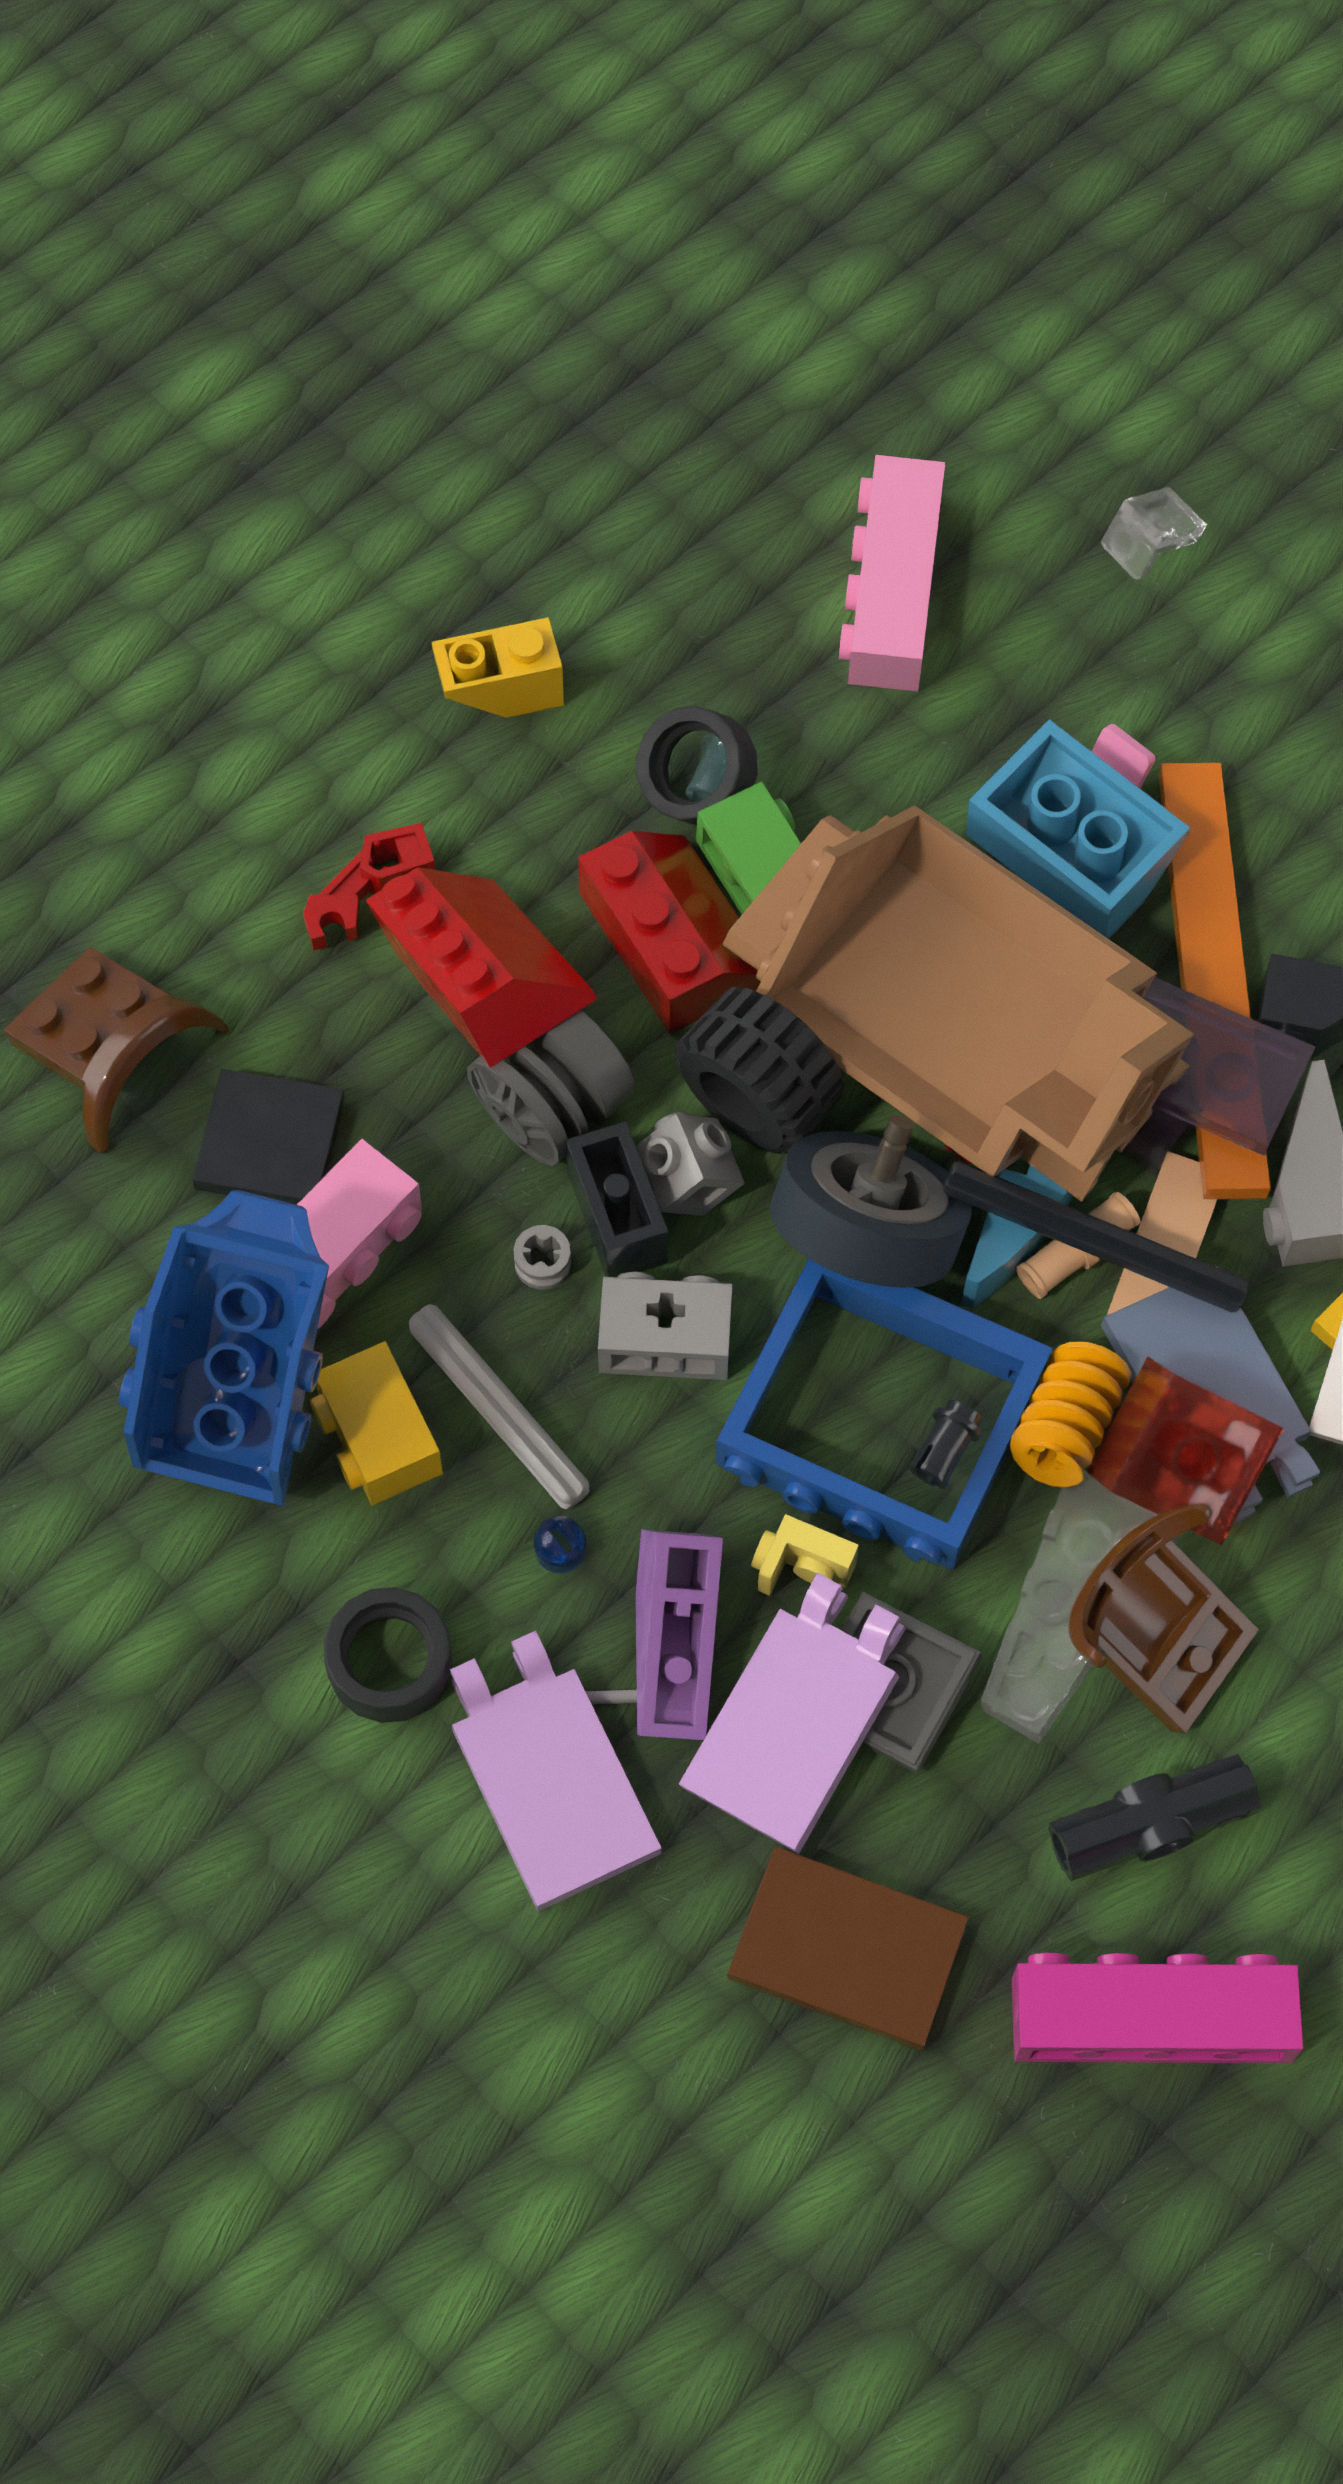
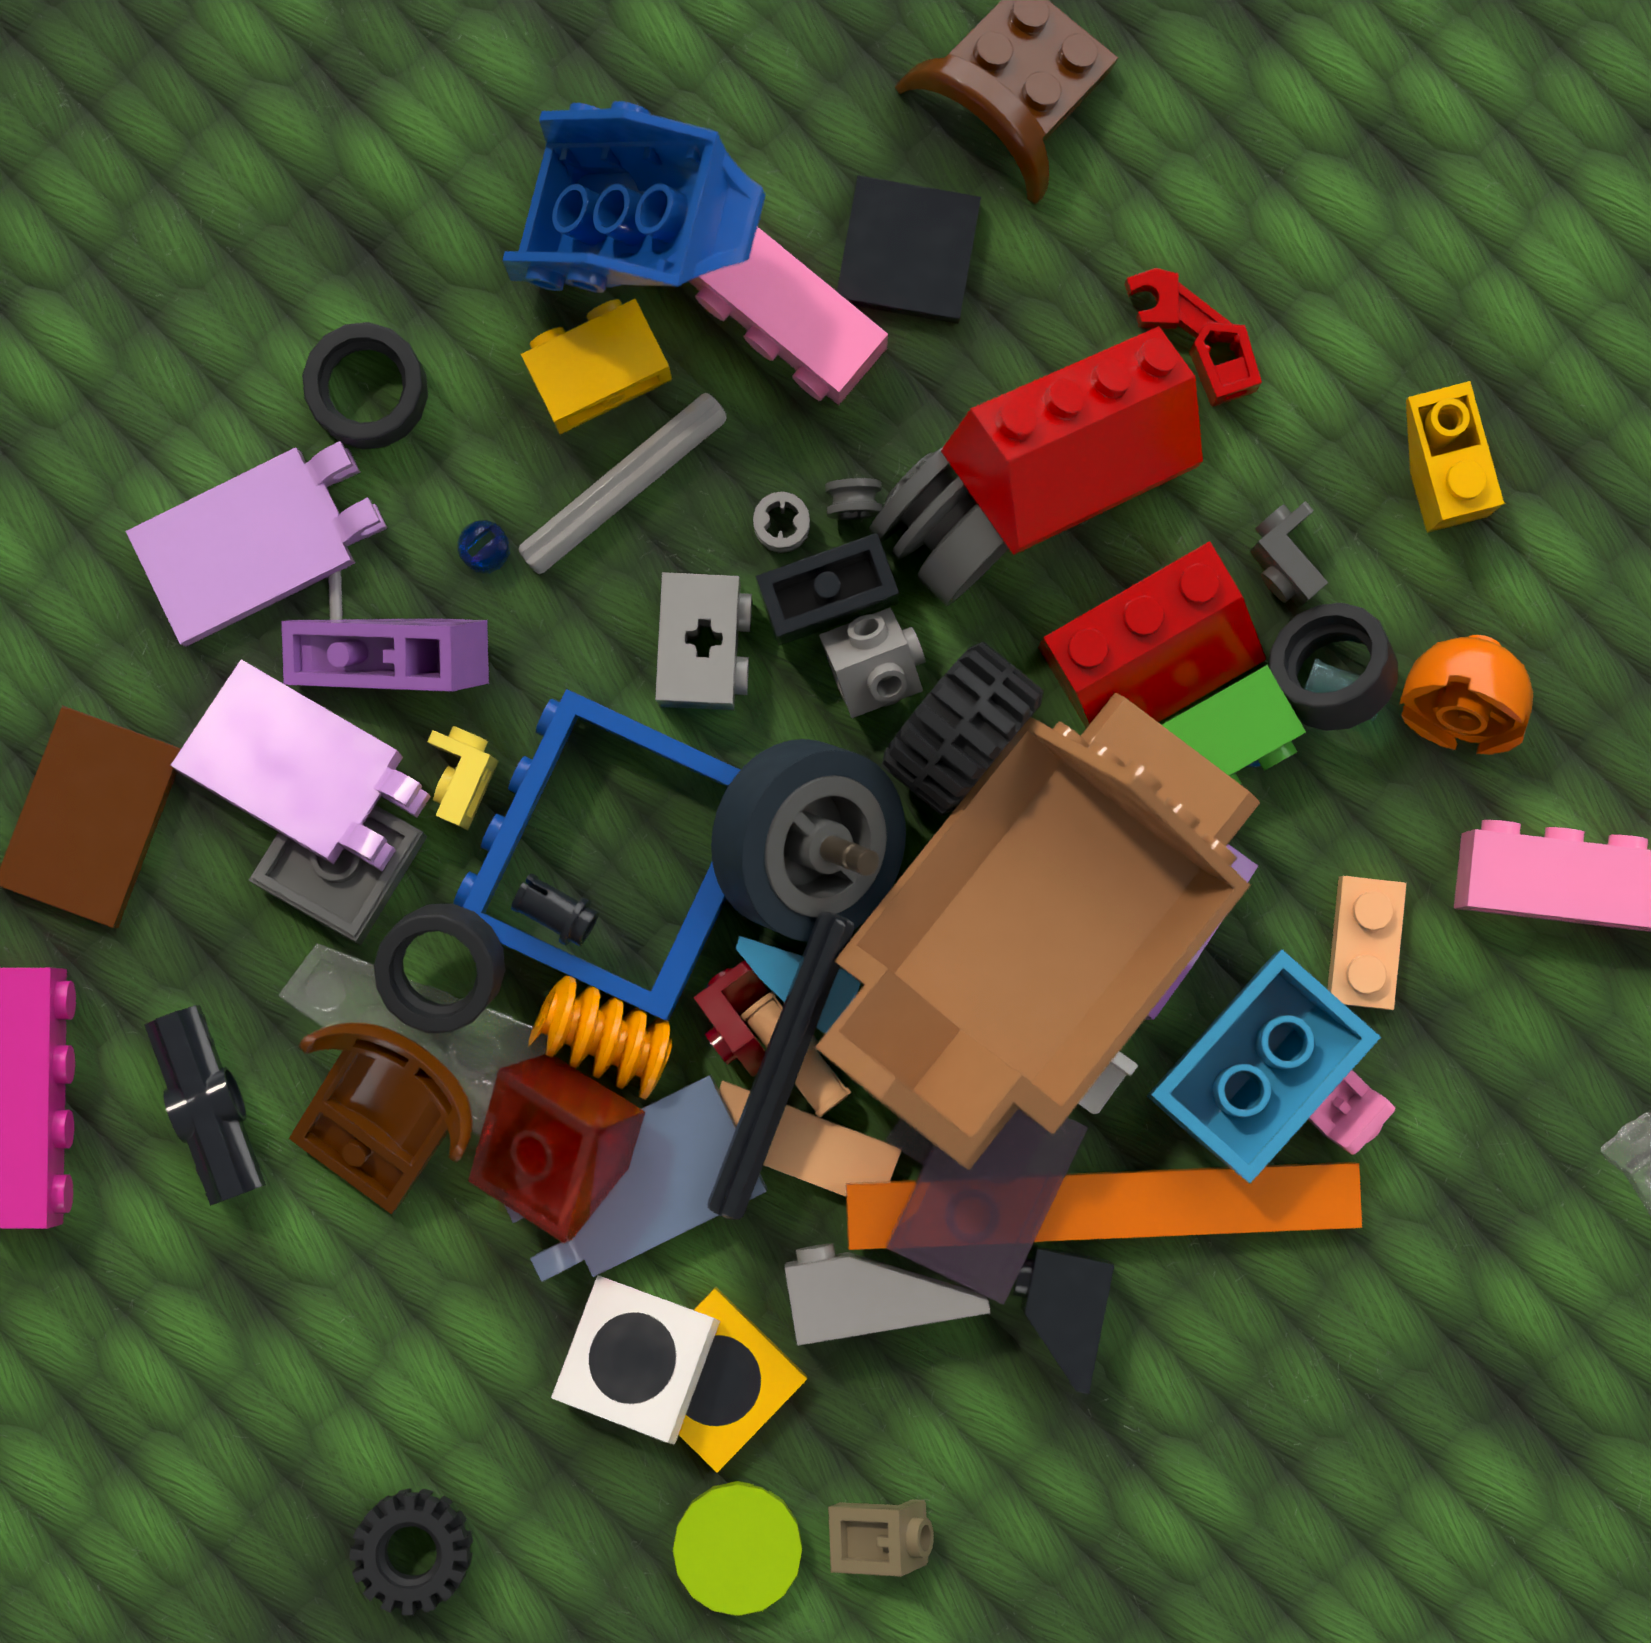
camera: 90 degrees right, 20 degrees up
none -> black tyre [374,903,505,1033]
none -> dark red bracket [694,961,769,1077]
none -> dark grey bush [825,478,883,520]
none -> dark grey bracket [1249,501,1328,608]
none -> light nougat plate [1327,876,1407,1010]
none -> orange cylinder [1400,635,1533,755]

